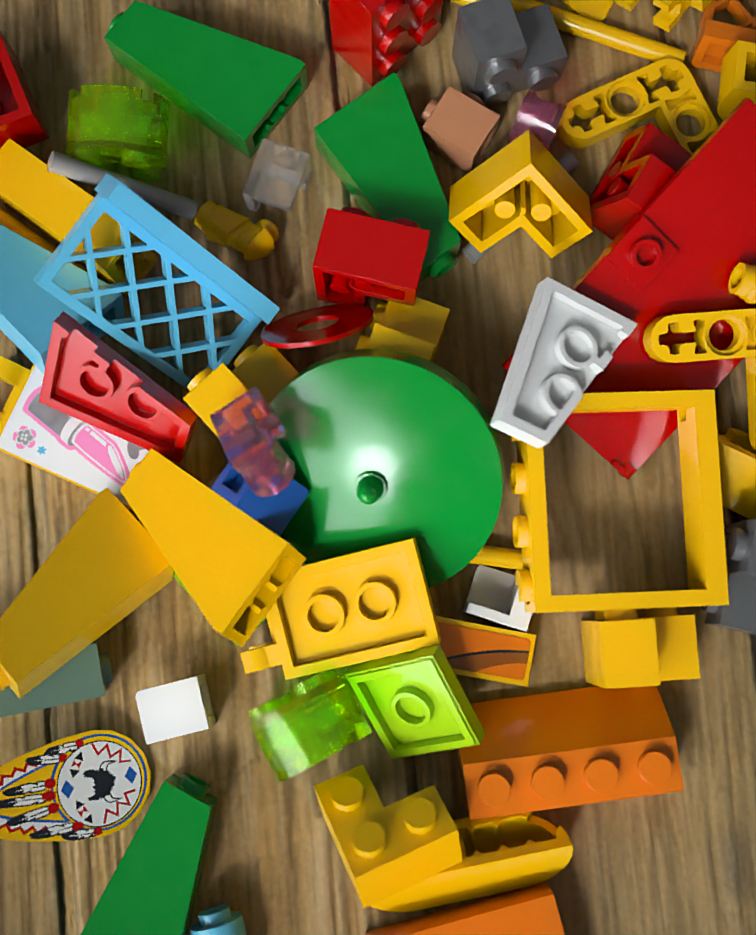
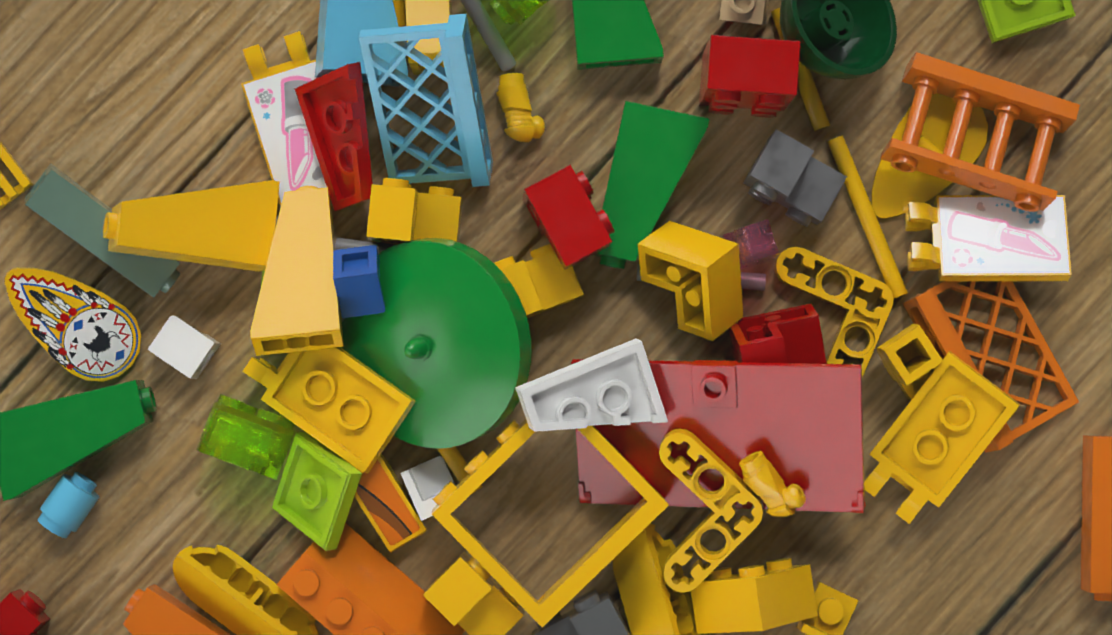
camera: 50 degrees right, 5 degrees up
clear pink leg [209,386,295,497] -> none
clear panel [242,138,313,212] -> none
red gear [261,304,374,348] -> none
yellow brick [314,764,463,908] -> none
nougat brick [419,86,500,174] -> none

